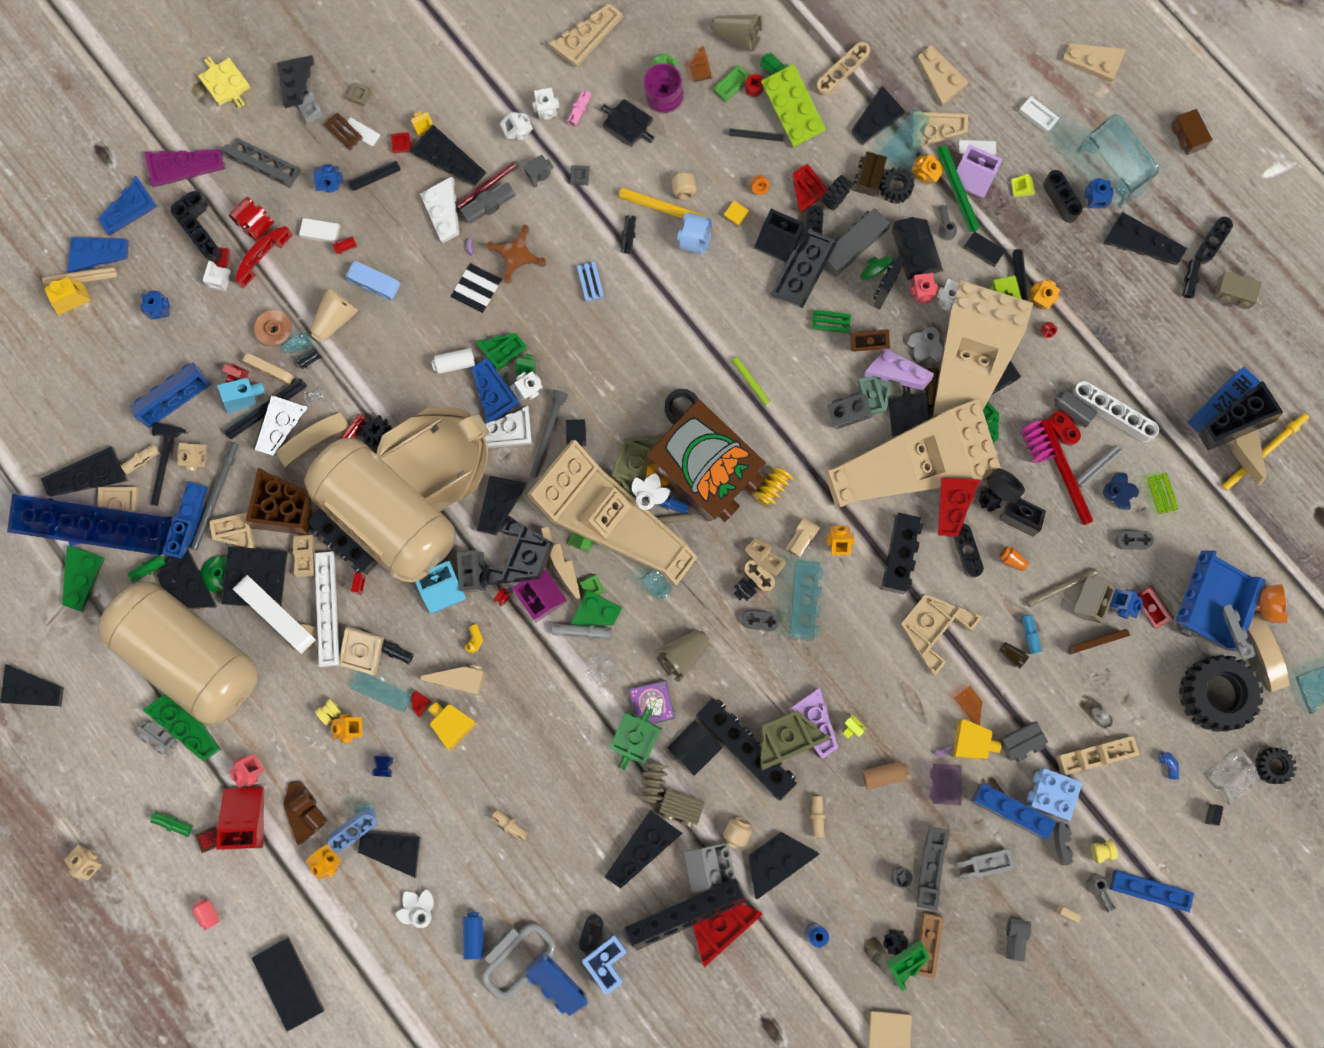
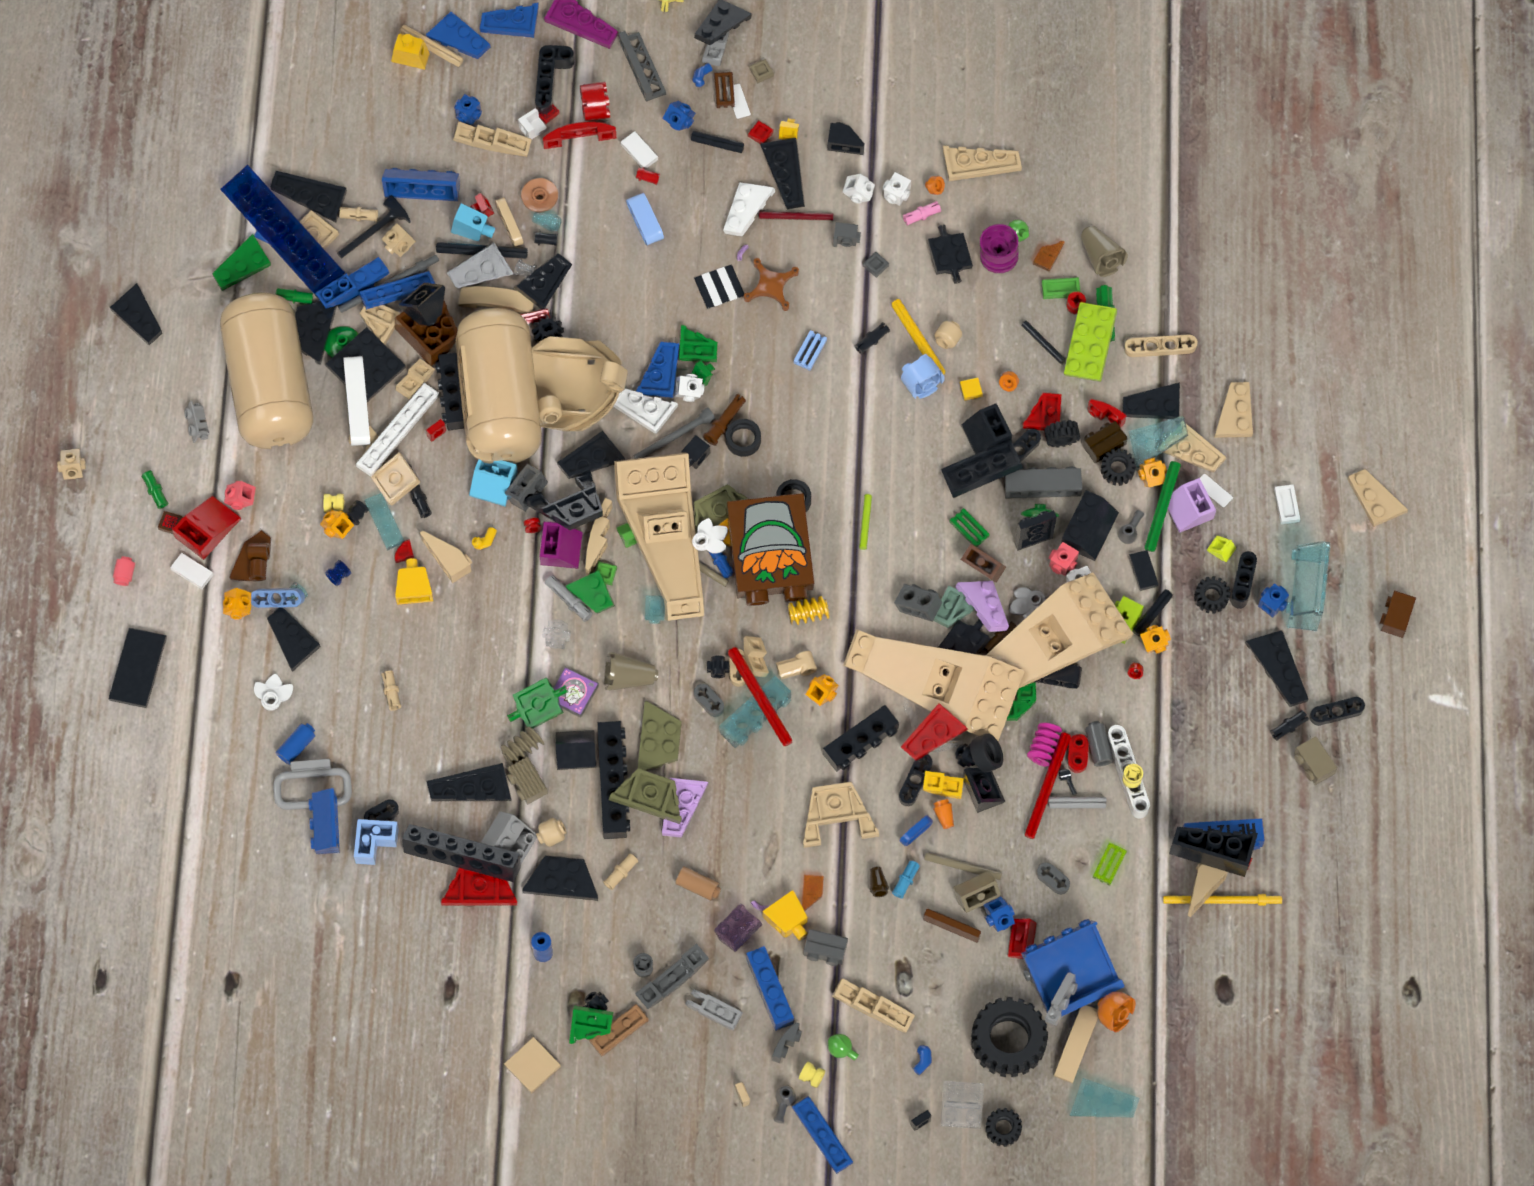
camera: 40 degrees right, 10 degrees down
green wing [142,694,221,761] -> none
tan cone [310,288,359,341] -> none
white brick [431,348,475,374] -> none
dark grey piece [460,181,516,224] -> none
neon yellow tile [843,714,866,739] -> none
dark grey piece [1006,918,1031,962] -> none
light blue brick [1027,768,1082,821] -> none
dark blue plate [1103,473,1139,510] -> none
none -> white tile [170,553,213,590]
none -> black bush [344,500,369,525]
none -> blue tile [360,271,436,310]
none -> black slope [398,282,445,326]
none -> tan slope [453,122,532,157]
none -> black wing [513,253,573,310]
none -> tan head [538,395,562,424]
none -> olive wing [637,701,682,771]
none -> blue arm [692,63,713,87]
none -> reddish brown pin [703,394,746,446]
none -> black tyre [726,419,761,457]
none -> red axle [728,647,792,747]
none -> black slope [827,122,865,155]
none -> bright green piece [828,1034,859,1061]
none -> blue tile [899,815,933,846]
none -> yellow slope [923,771,964,799]
none -> orange tile [925,176,945,195]
none -> black hand [1059,769,1077,795]
none -> red slope [1087,399,1127,428]
none -> light yellow wheel [1122,764,1143,788]
none -> black tyre [1194,576,1231,614]

